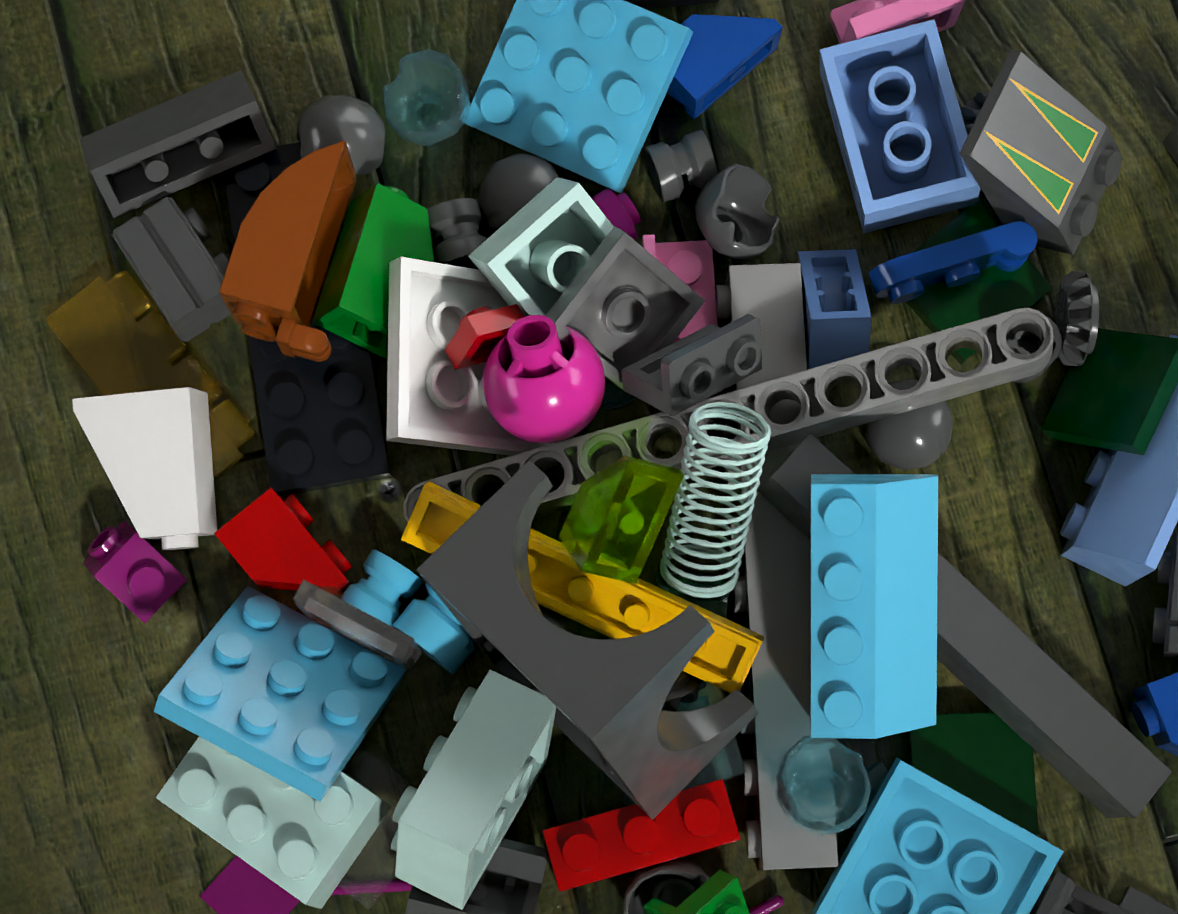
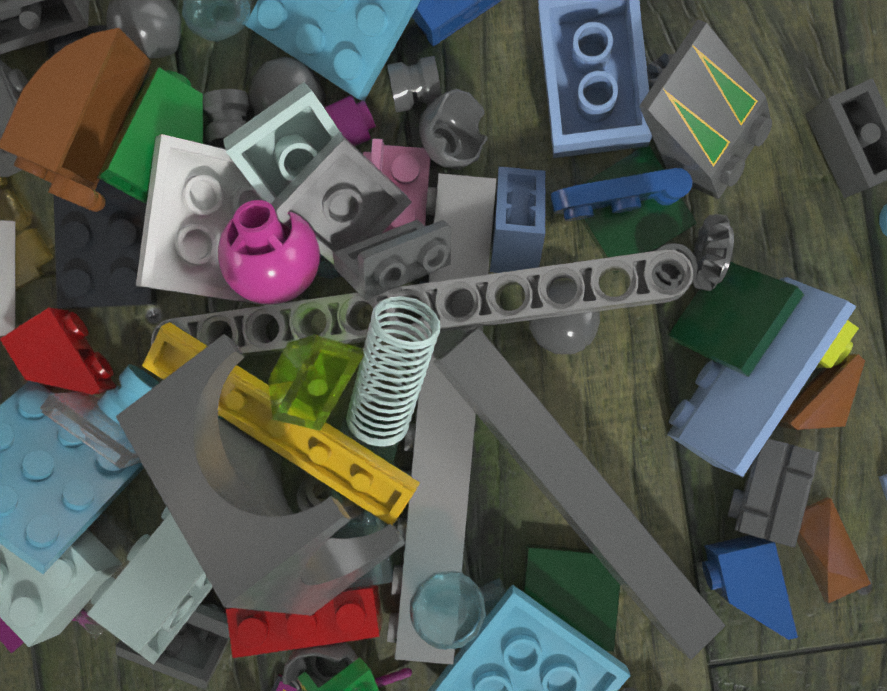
camera: 10 degrees right, 10 degrees up
red plate [445,304,524,370] -> none
medium azure slope [810,474,938,739] -> none

